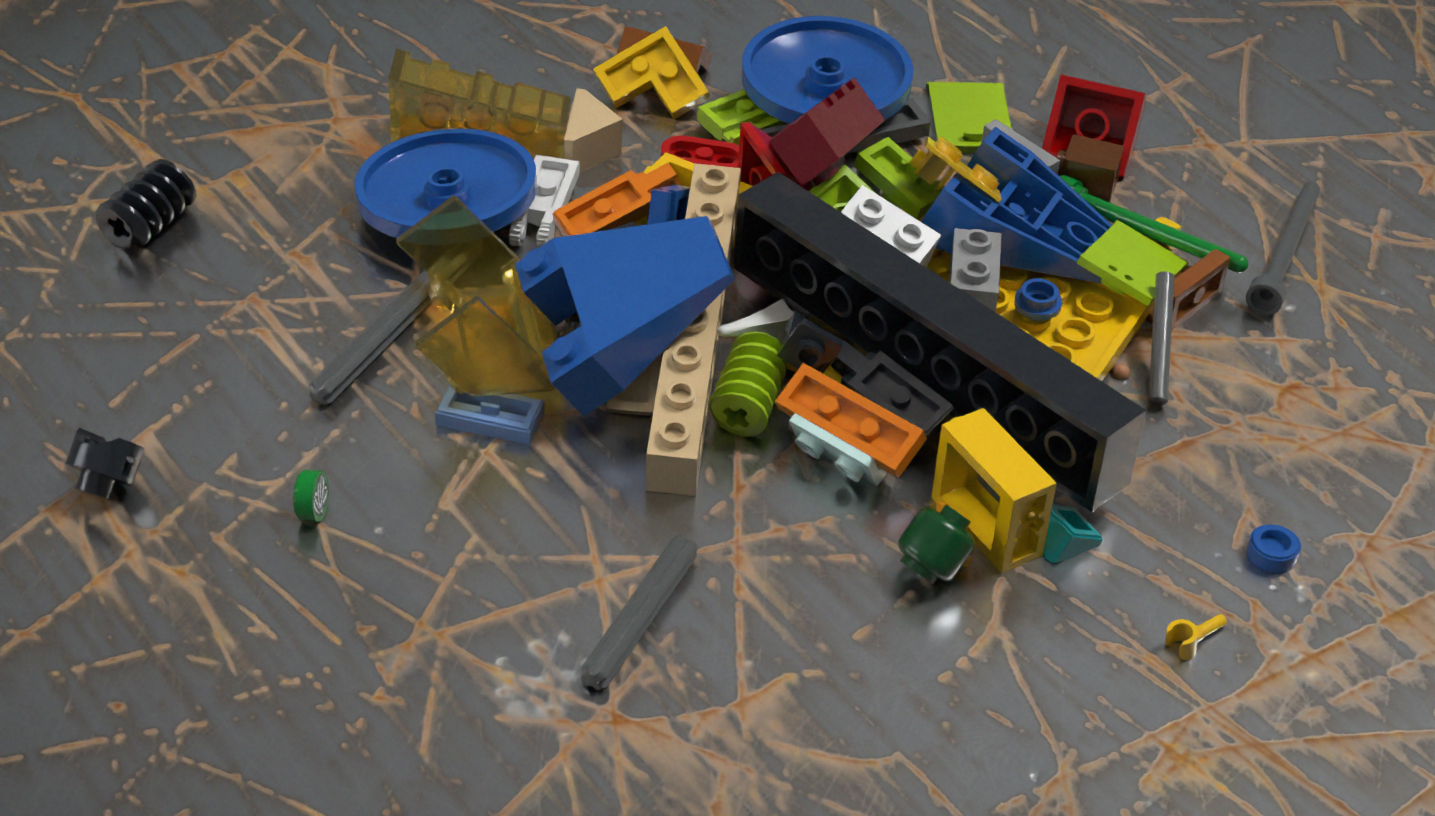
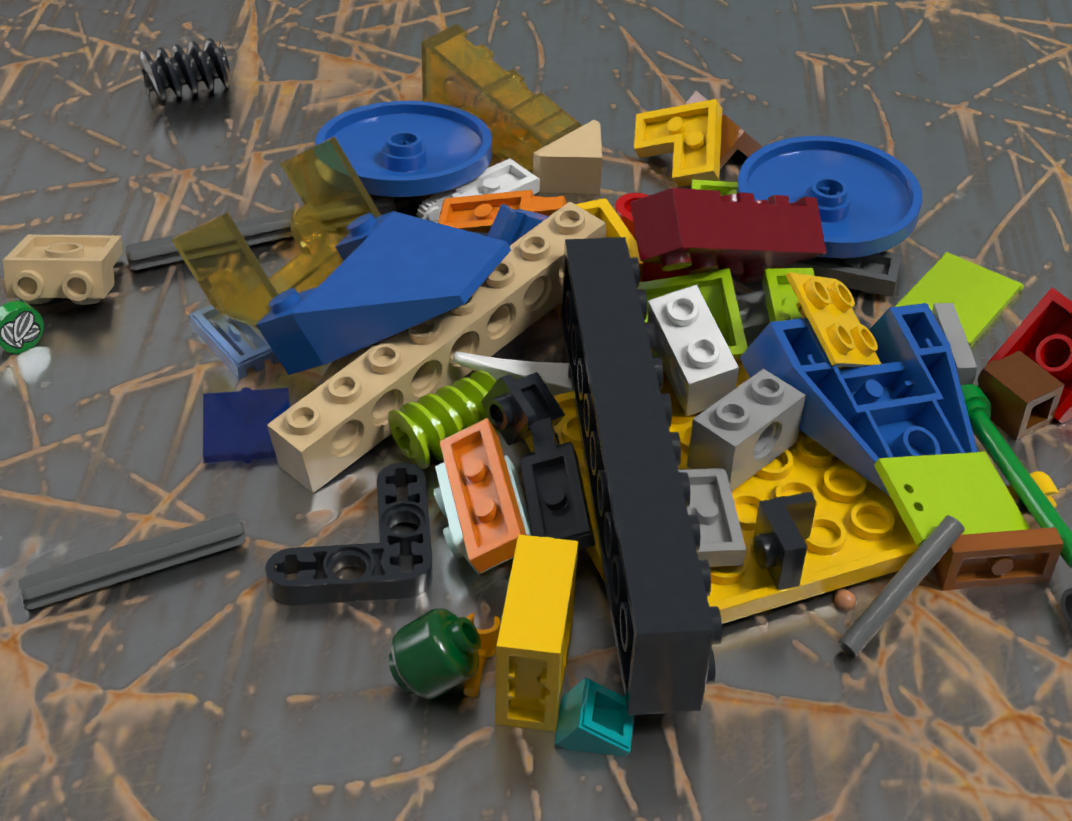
camera: 40 degrees right, 0 degrees up
blue plate [1014,278,1062,321] -> none
none -> tan plate [3,234,123,305]
none -> clear blue piece [203,387,290,464]
none -> black beam [265,462,433,605]
none -> black bracket [753,492,817,590]

